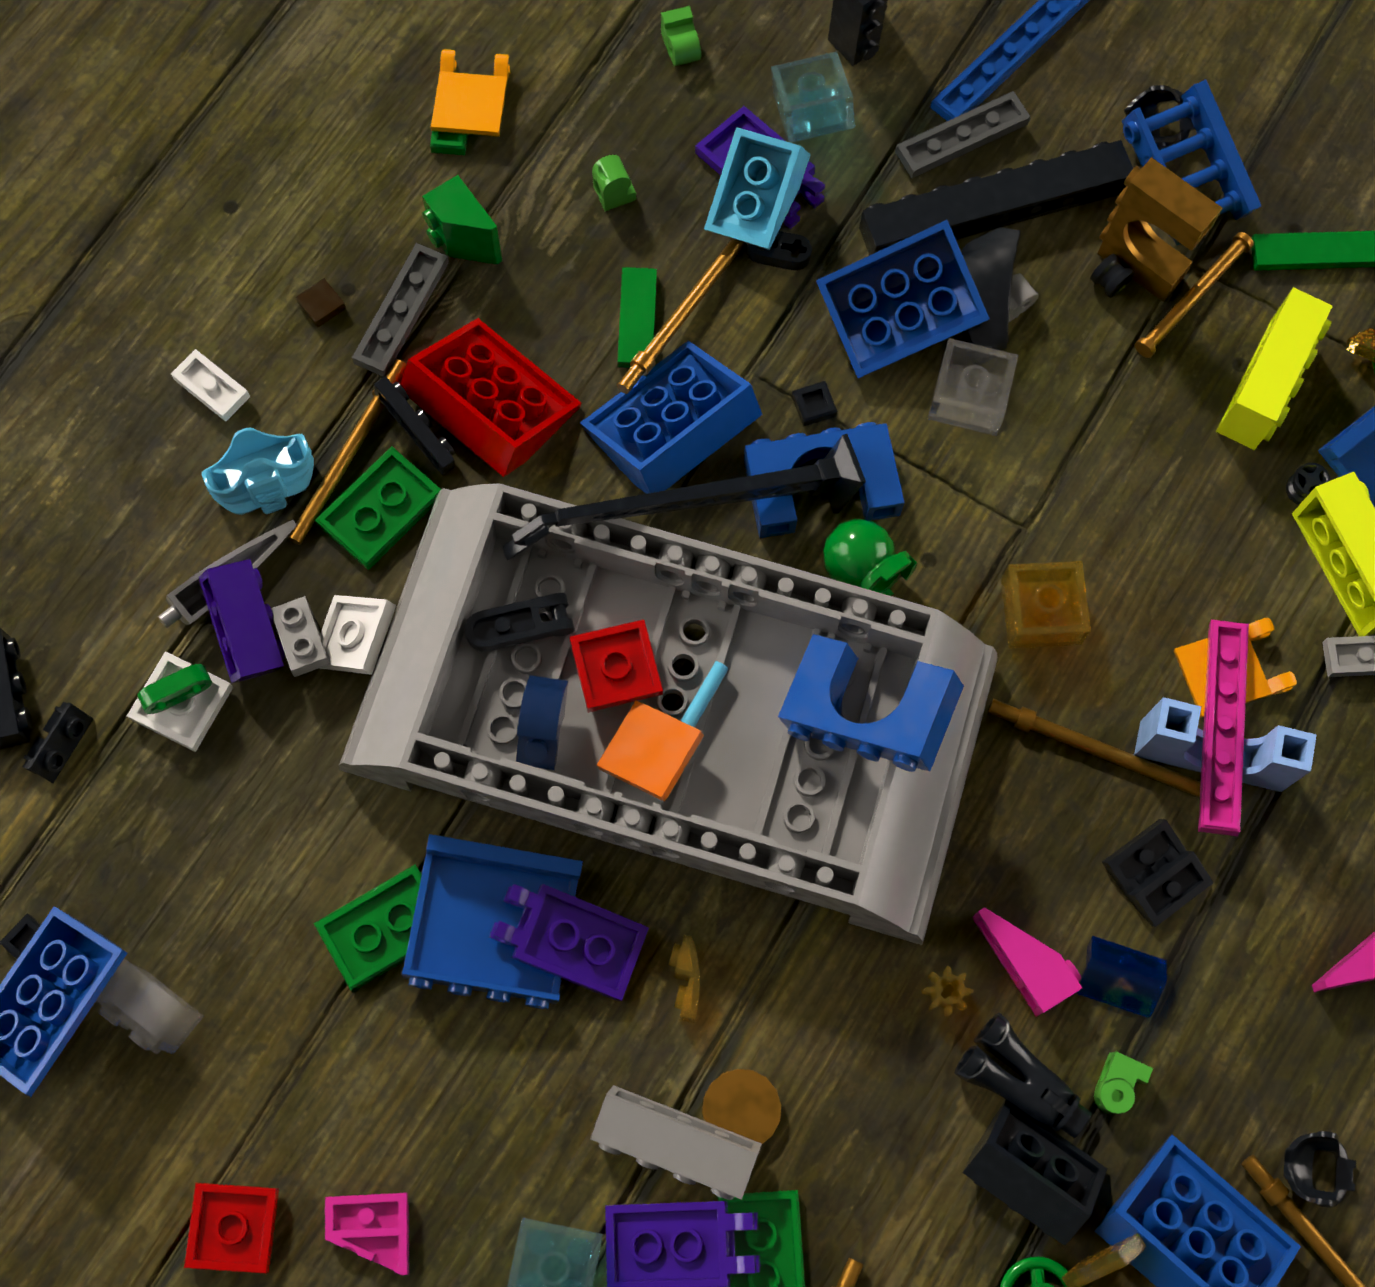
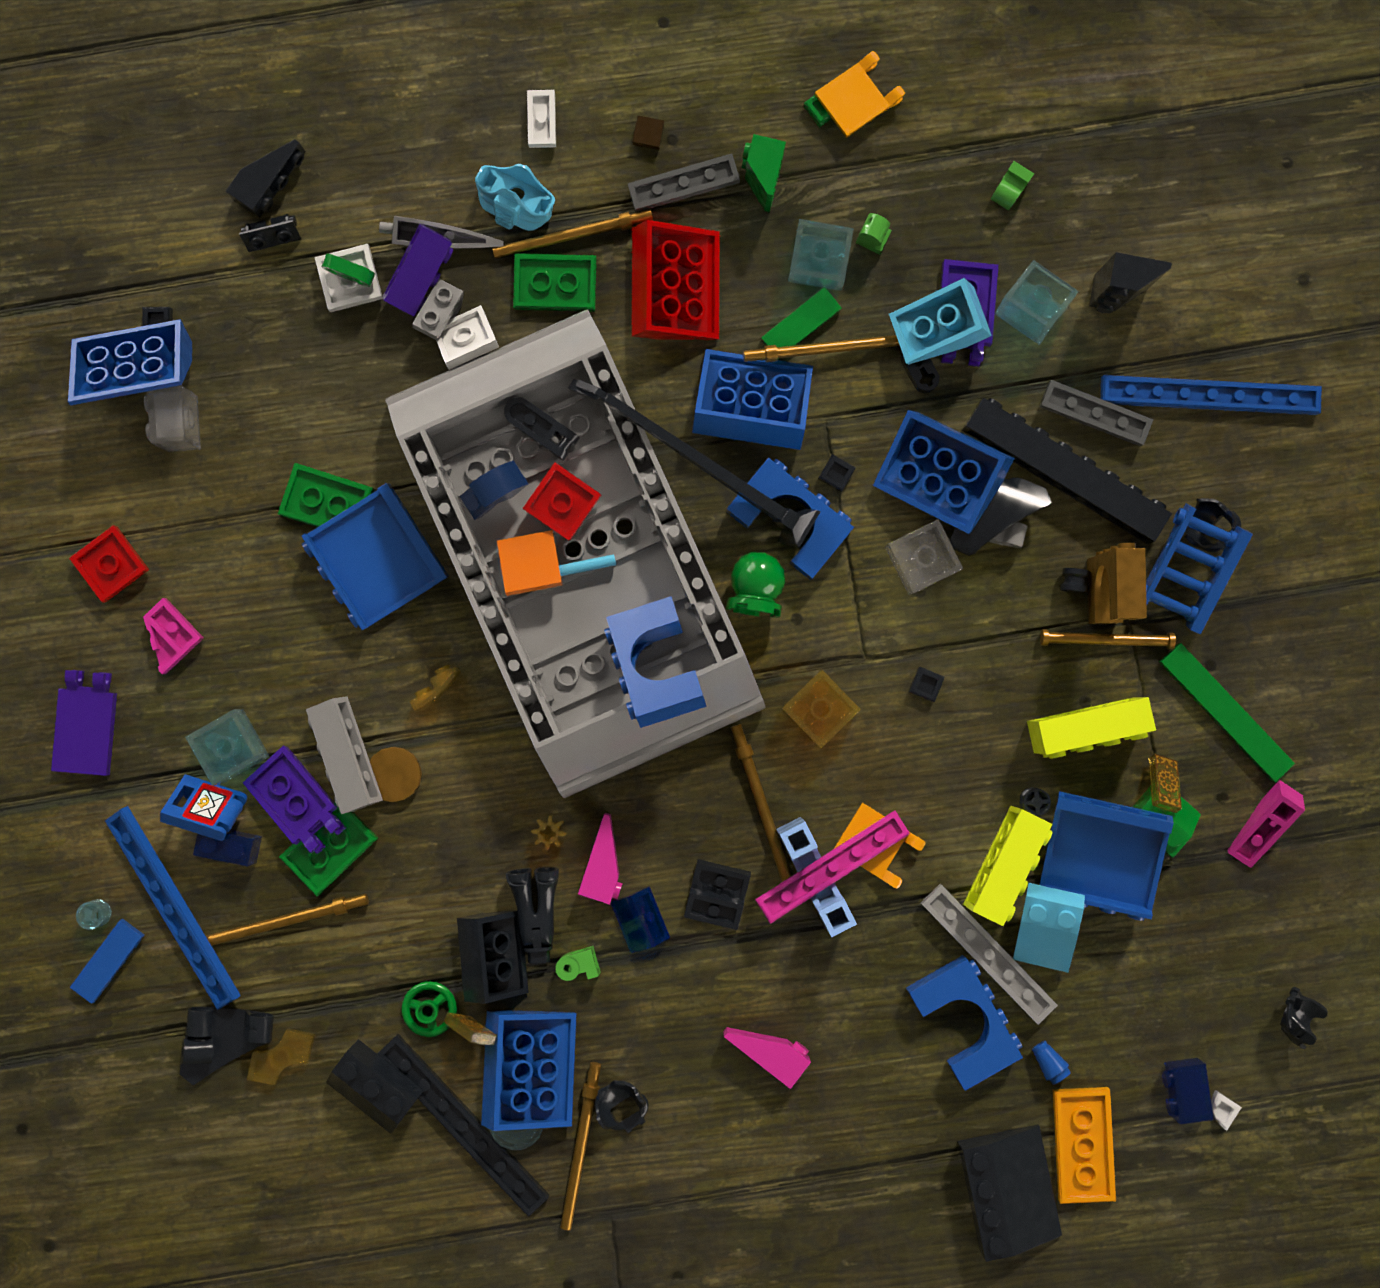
camera: 50 degrees right, 15 degrees up
black plate [374,376,455,476] -> none
dark purple tile [489,884,649,1001] -> none
none -> clear light blue brick [788,219,854,291]
none -> black tile [908,666,945,702]

